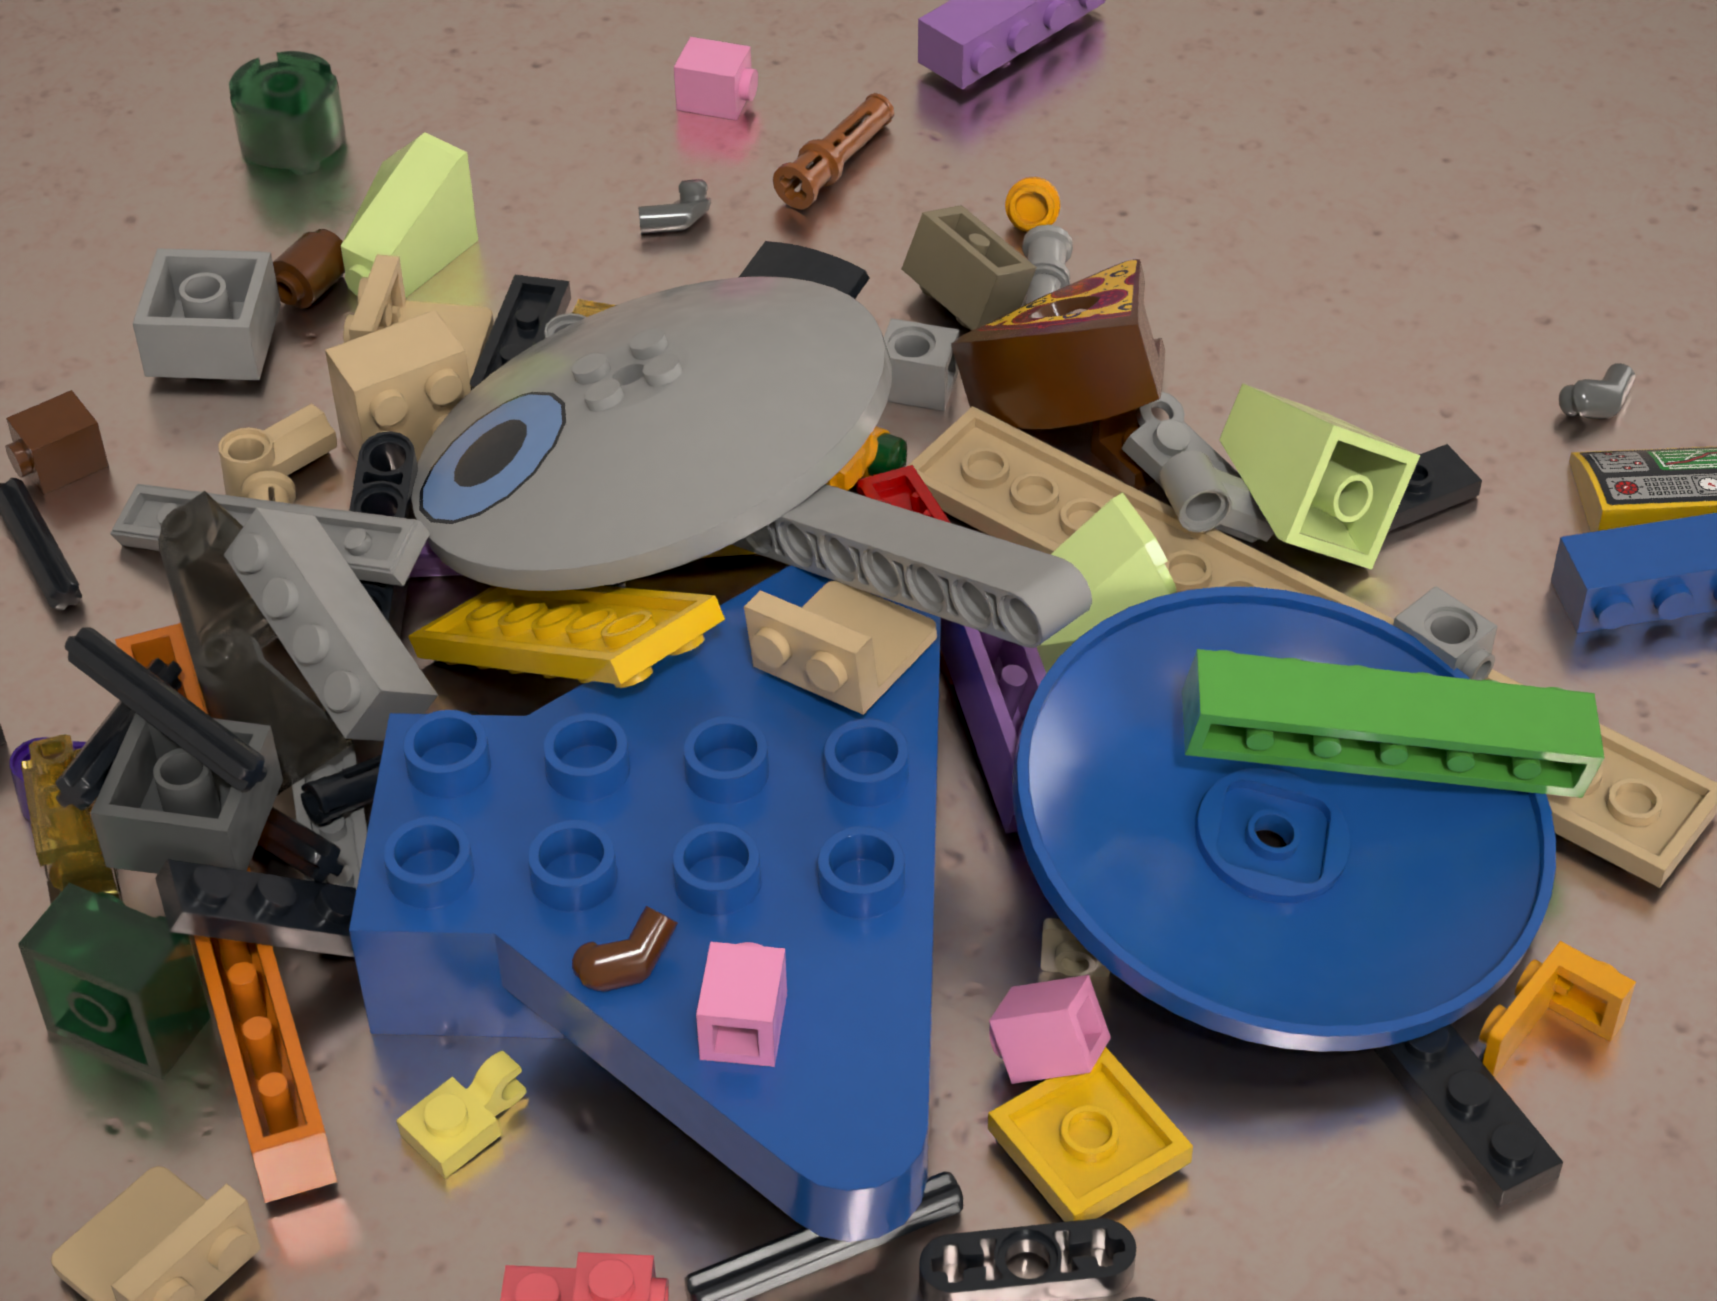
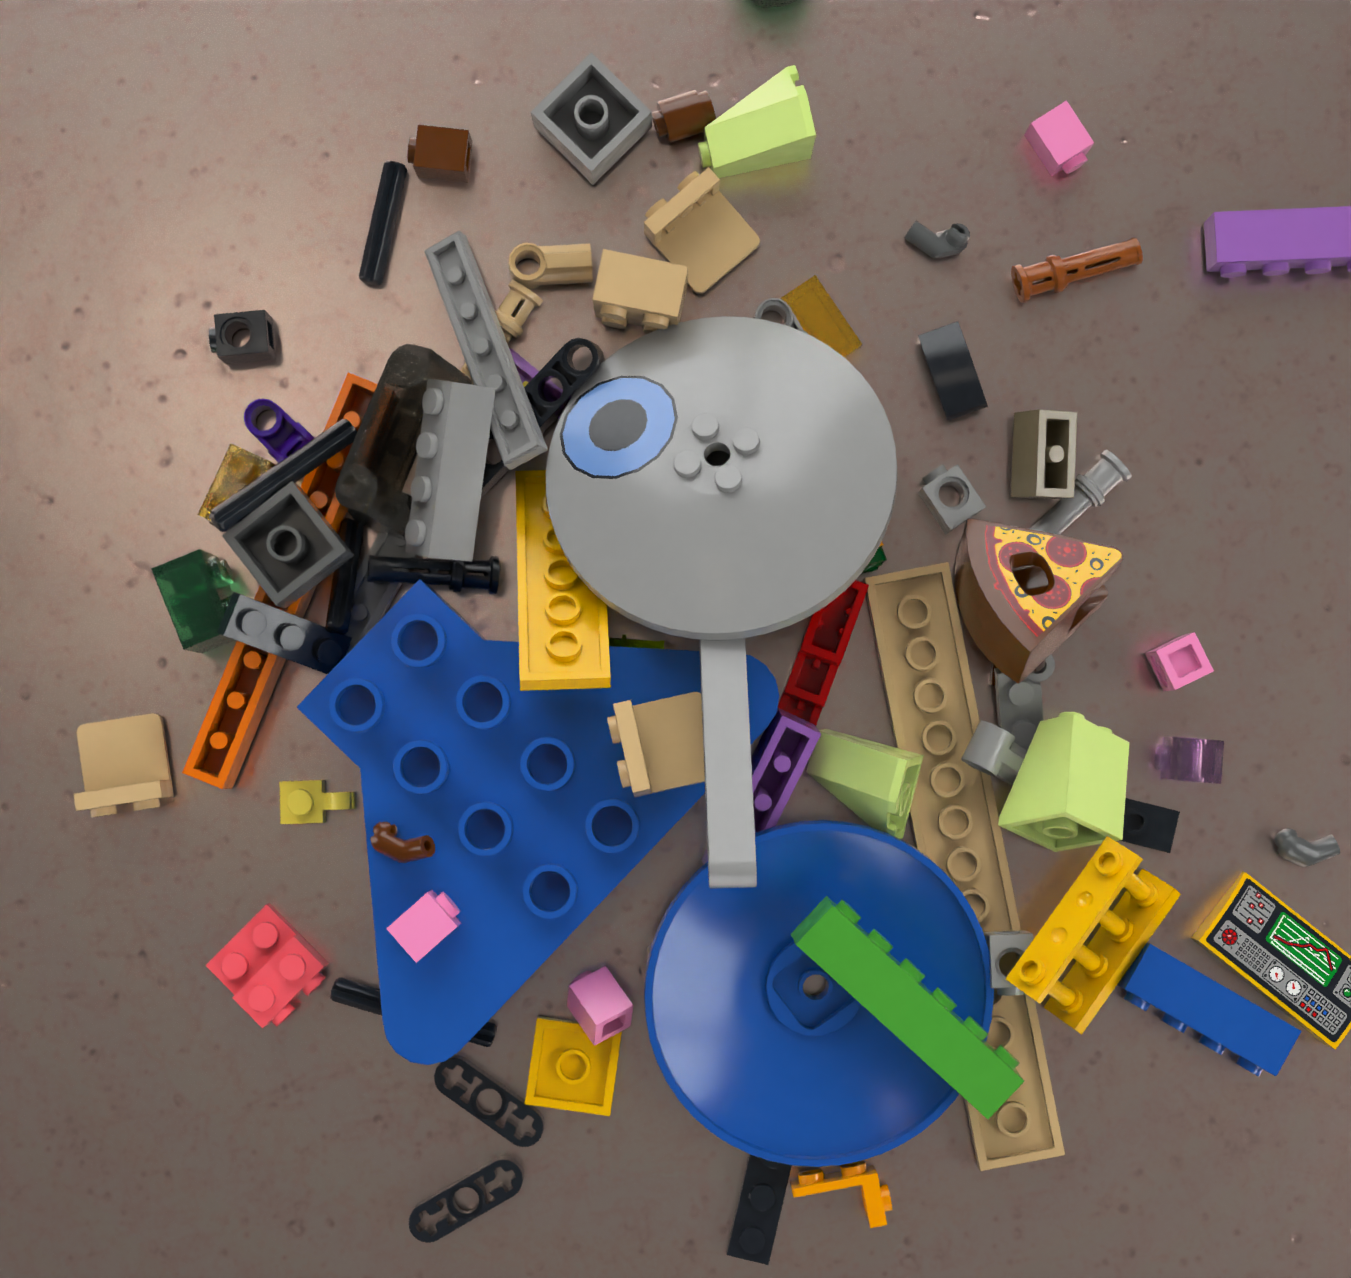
camera: 40 degrees right, 40 degrees up
black axle [64,627,268,792] -> none
black plate [470,275,571,390] -> none
light orange plate [1005,176,1061,232] -> none
none -> yellow fence [1006,836,1181,1035]
none -> bright pink brick [1145,632,1214,691]
none -> clear purple brick [1155,736,1224,784]

